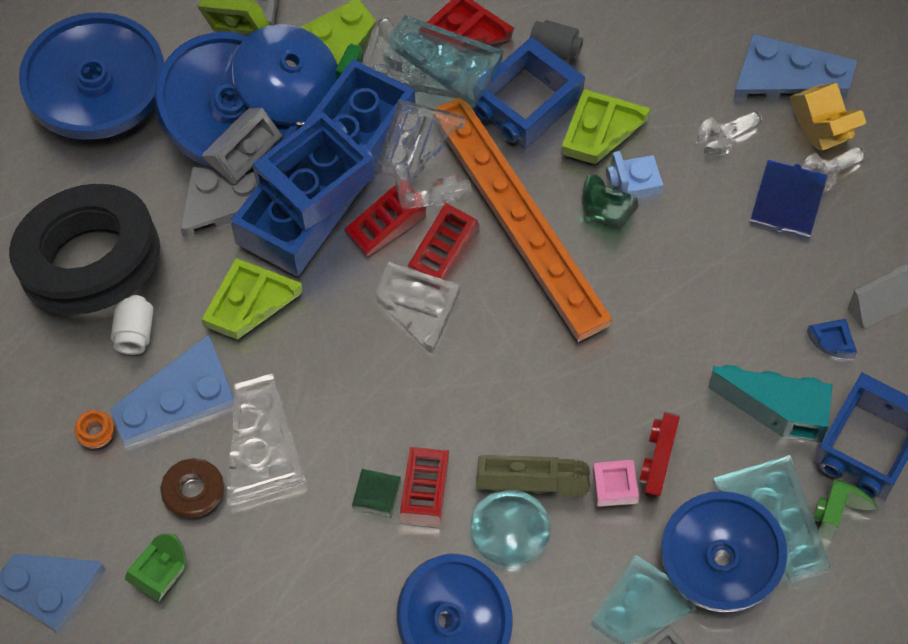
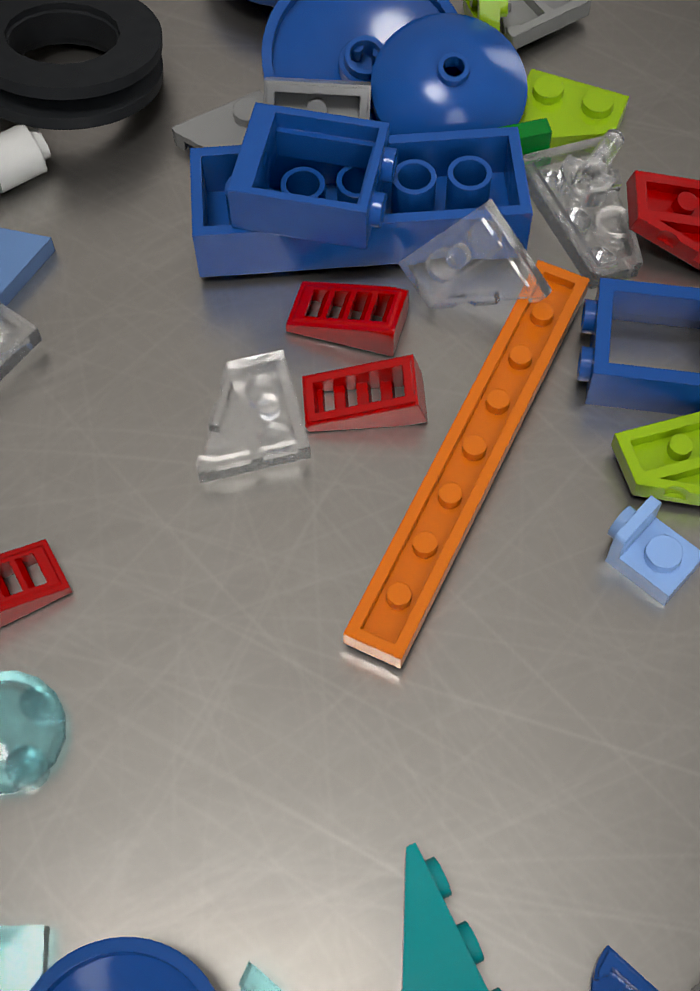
camera: 55 degrees right, 0 degrees up
lime wing [201,258,303,340] -> none
clear light blue wing [389,15,504,108] -> none
clear plate [393,163,473,209] -> none
olive hinge [476,455,590,498] -> none
clear green plate [581,174,639,231] -> none
bright pink tile [592,460,639,507] -> none
red wing [639,411,680,496] -> none

